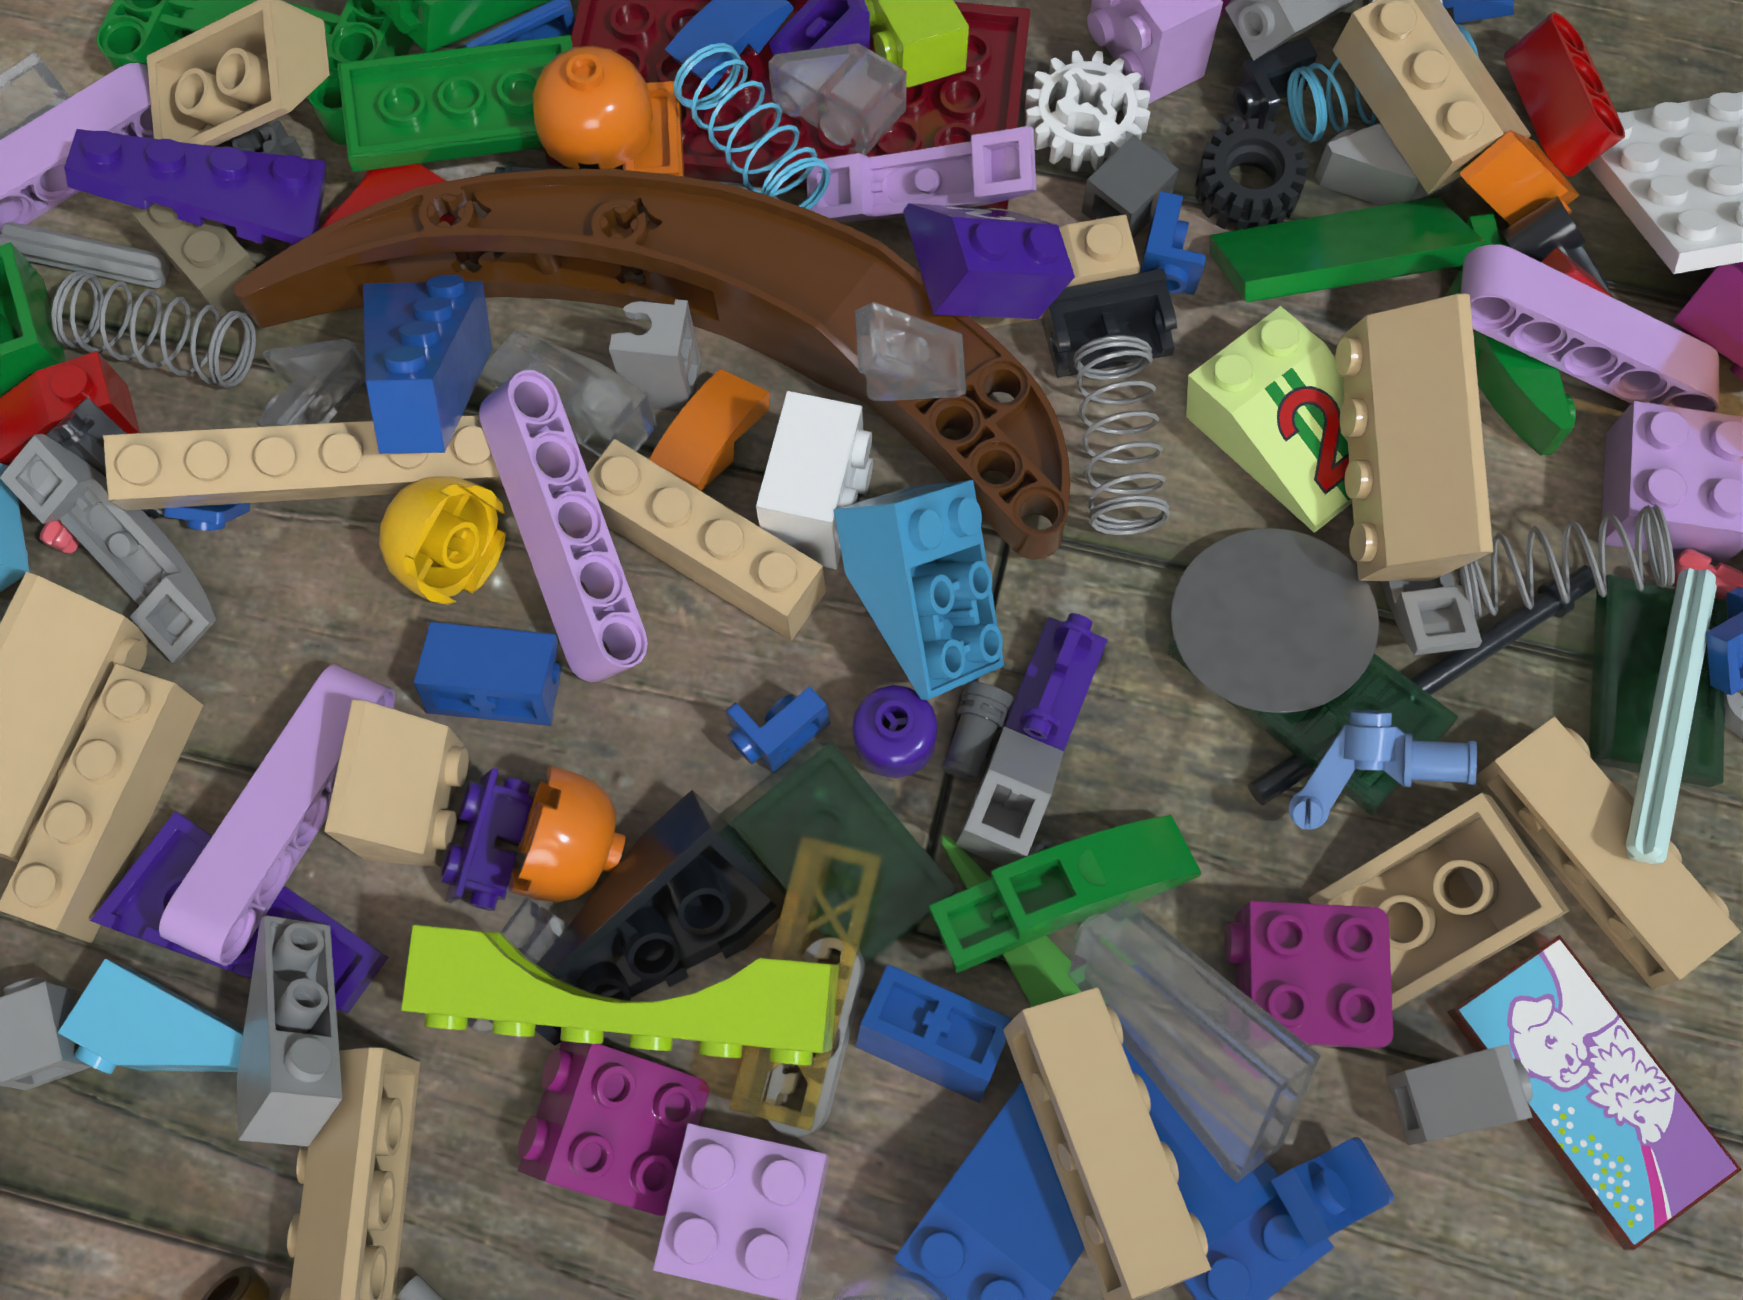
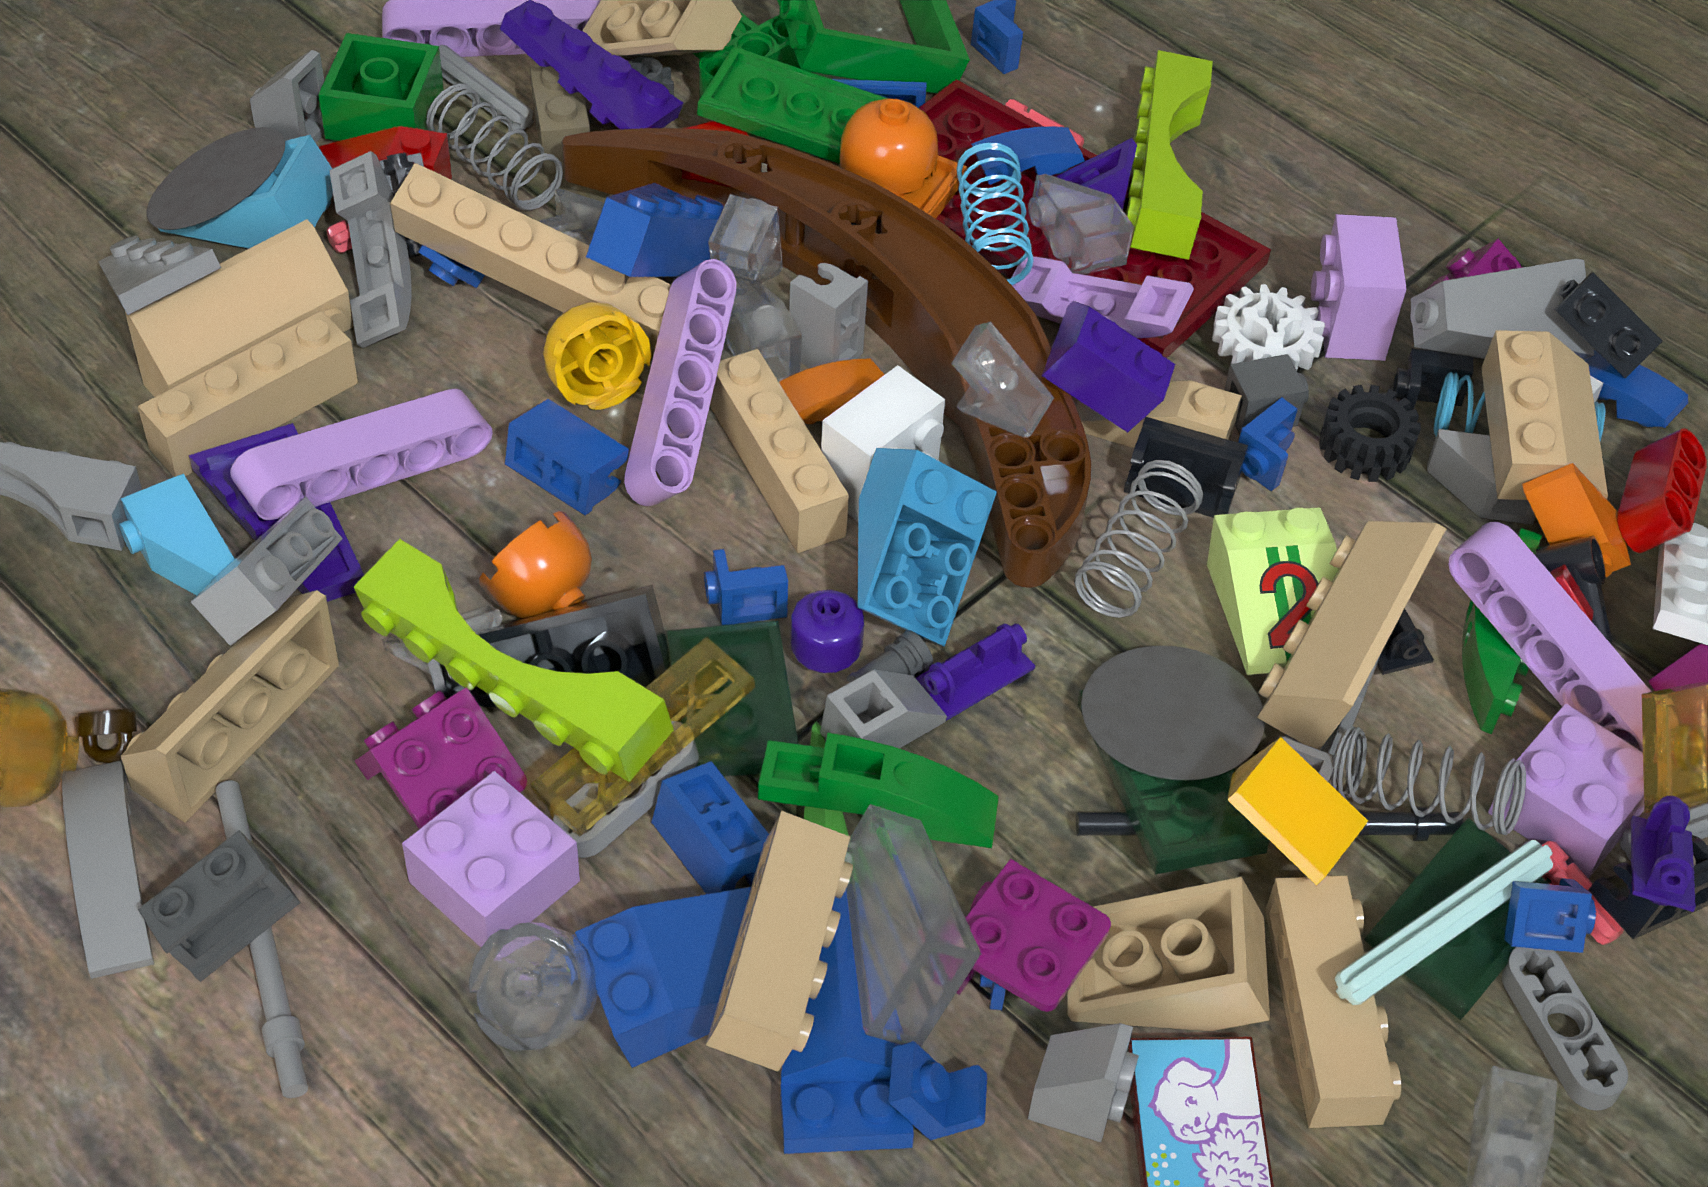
camera: 25 degrees right, 20 degrees down
tan slope [324,699,469,868] -> none
dark purple hinge [440,768,533,911] -> none
green tile [1210,196,1485,303] -> none
medium blue pin [1289,710,1477,830] -> none
none -> clear slope [708,194,783,285]
none -> yellow slope [1227,737,1368,885]

